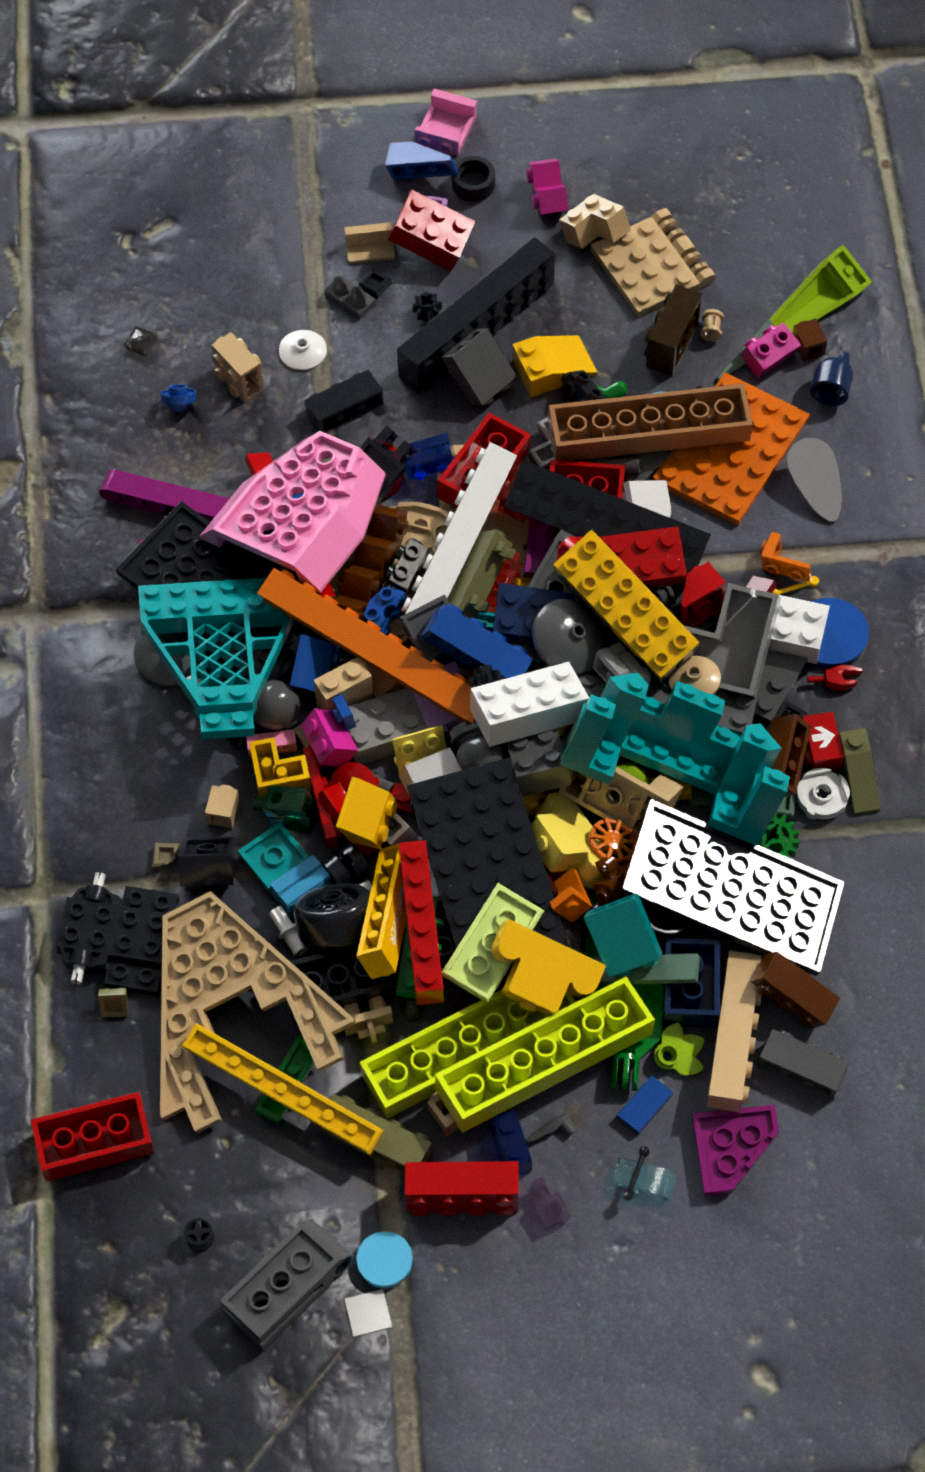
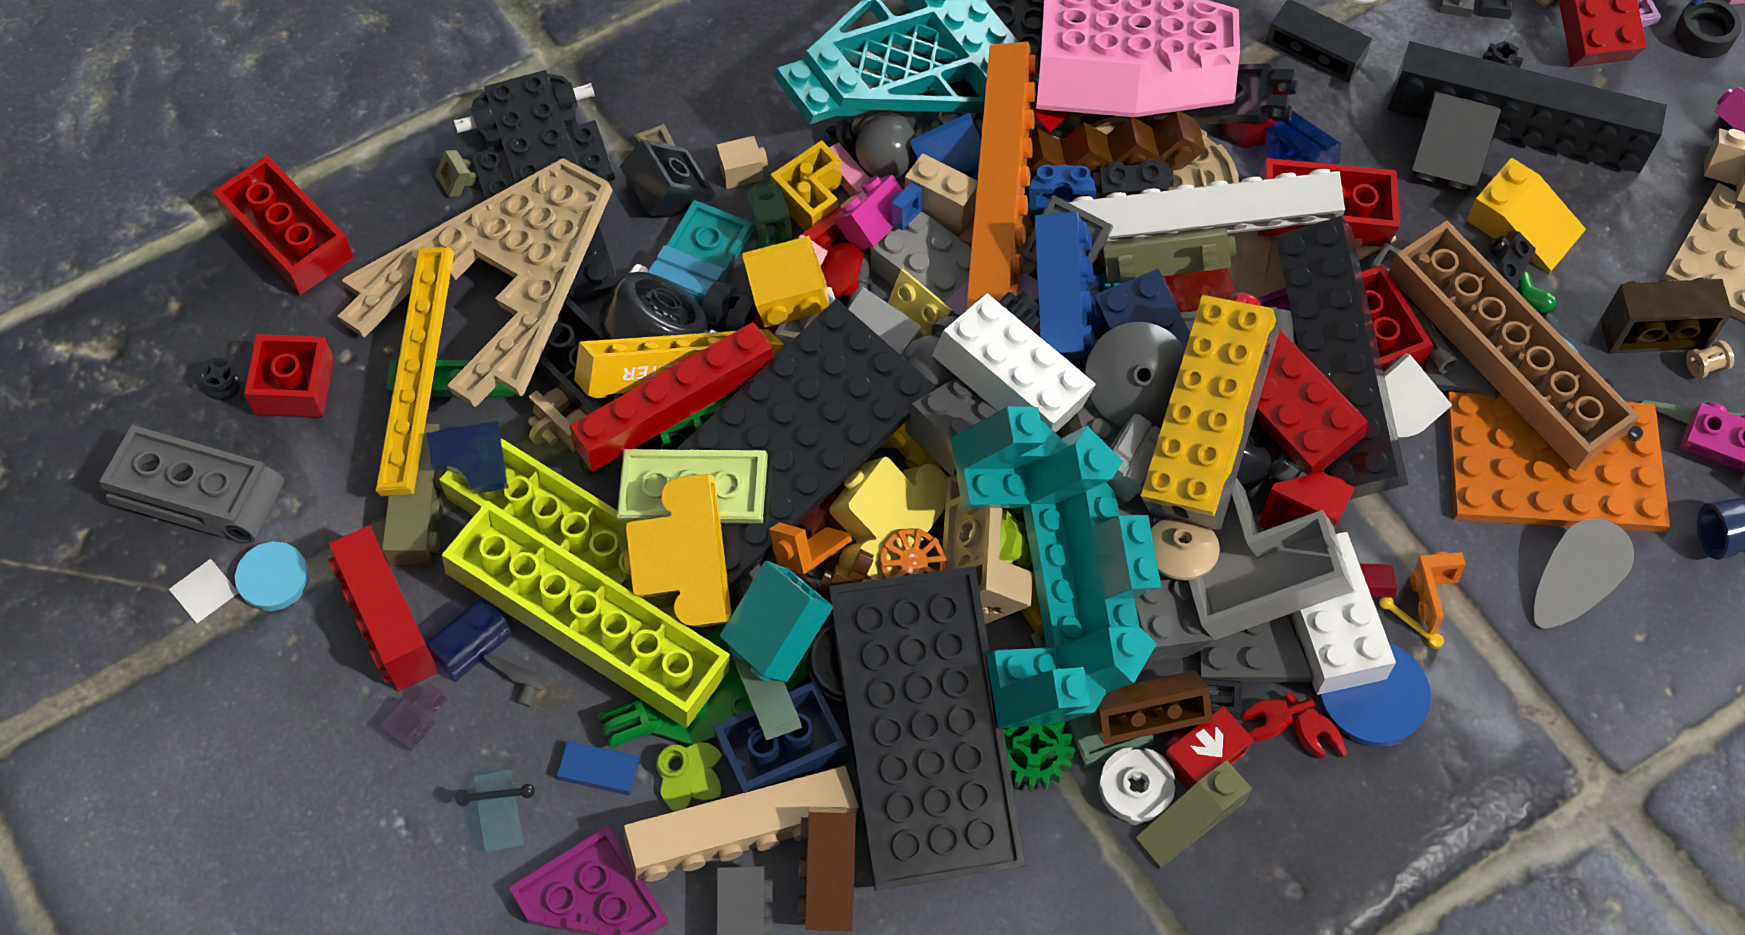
camera: 60 degrees right, 0 degrees up
none -> red brick [244,334,334,417]
none -> clear blue tile [427,420,509,494]
none -> red hand [1242,698,1315,742]

